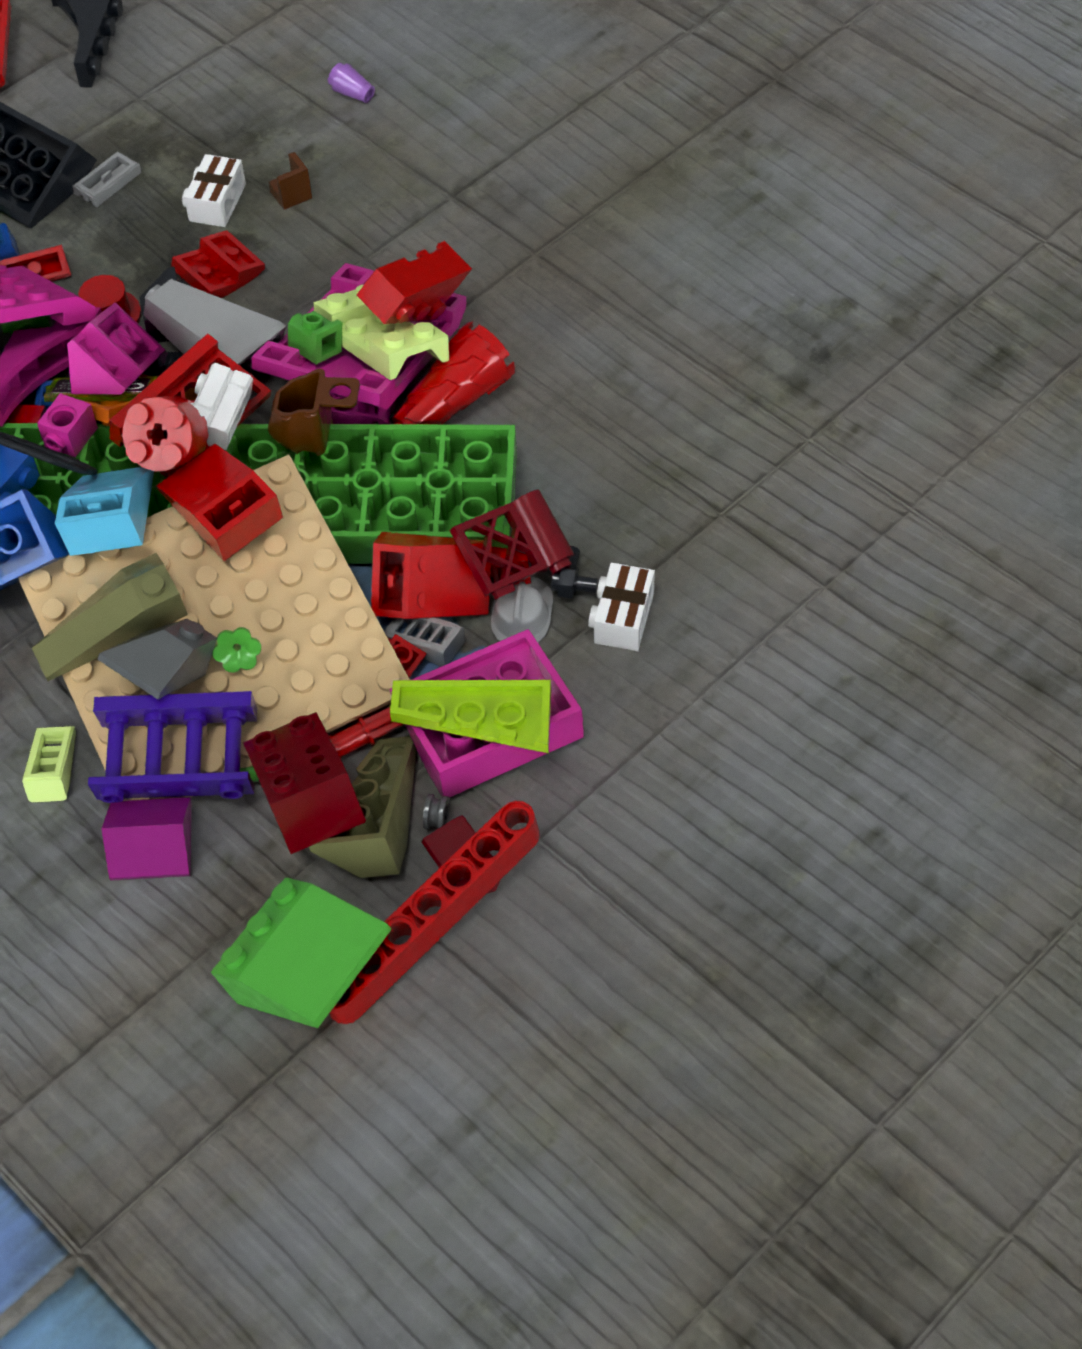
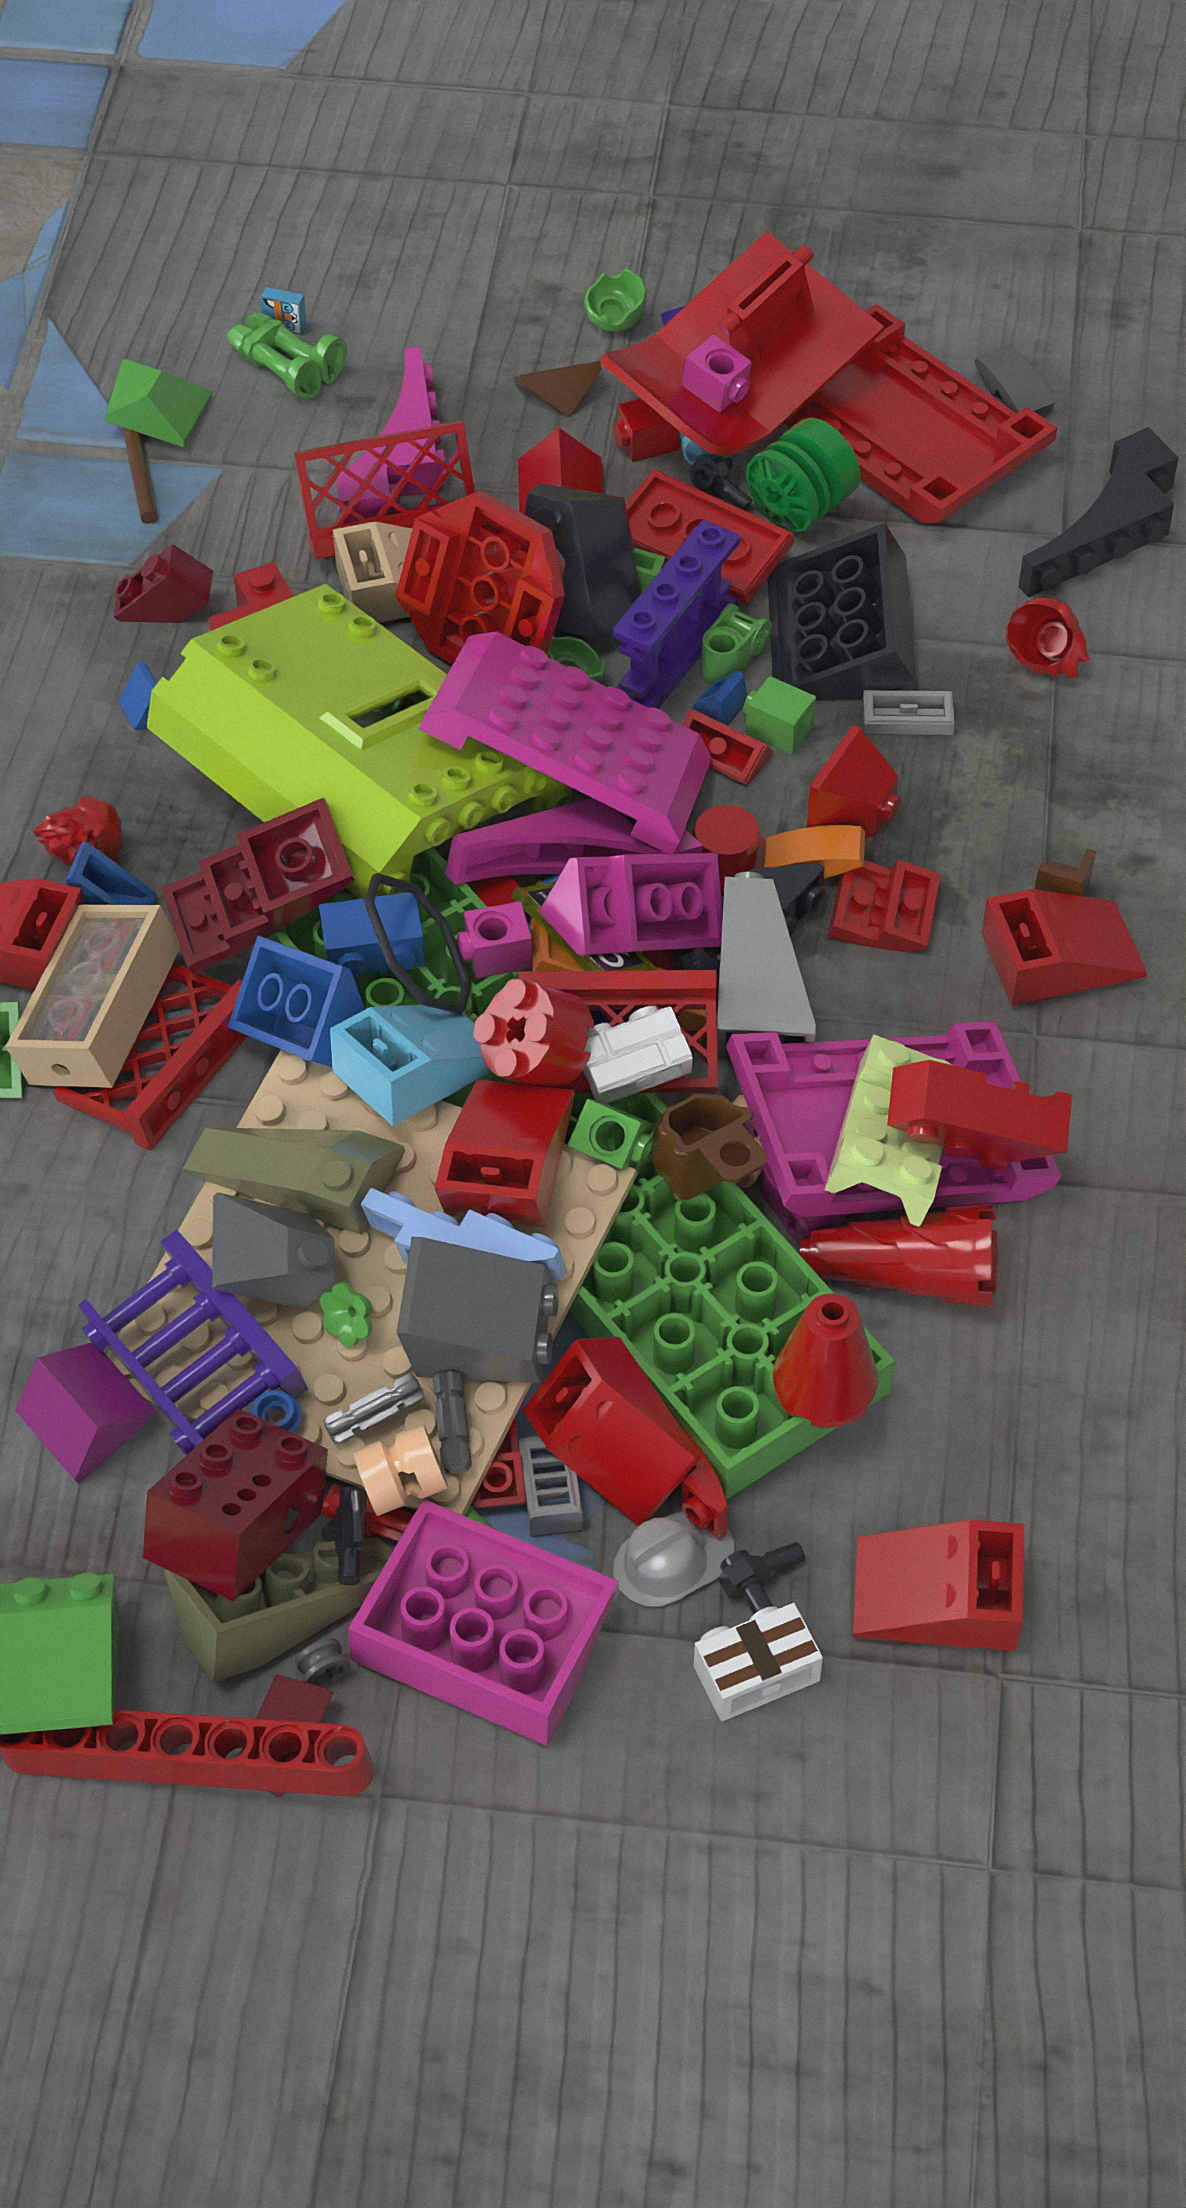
camera: 50 degrees right, 0 degrees up
yellowish green slope [22,726,76,802] -> none
white brick [182,154,246,227] -> none
bright green brick [288,311,342,365] -> none
lime wing [390,680,551,753] -> none
dark red piece [449,489,575,600] -> none
none -> blue plate [249,1390,302,1434]
none -> black piece [321,1486,369,1586]
none -> axle [323,1374,425,1445]
none -> light nougat wheel [353,1424,448,1516]
none -> light blue slope [361,1188,567,1282]
none -> dark grey slope [397,1236,559,1383]
none -> dark grey axle [433,1370,472,1474]
none -> bright green brick [568,1099,654,1170]
none -> bright green brick [743,676,816,755]
none -> orange slope [764,825,865,879]
none -> red cone [772,1293,878,1428]
none -> red slope [806,725,901,838]
none -> red slope [852,1519,1024,1651]
none -> red slope [981,889,1147,1006]
none -> red hair [1005,596,1090,679]

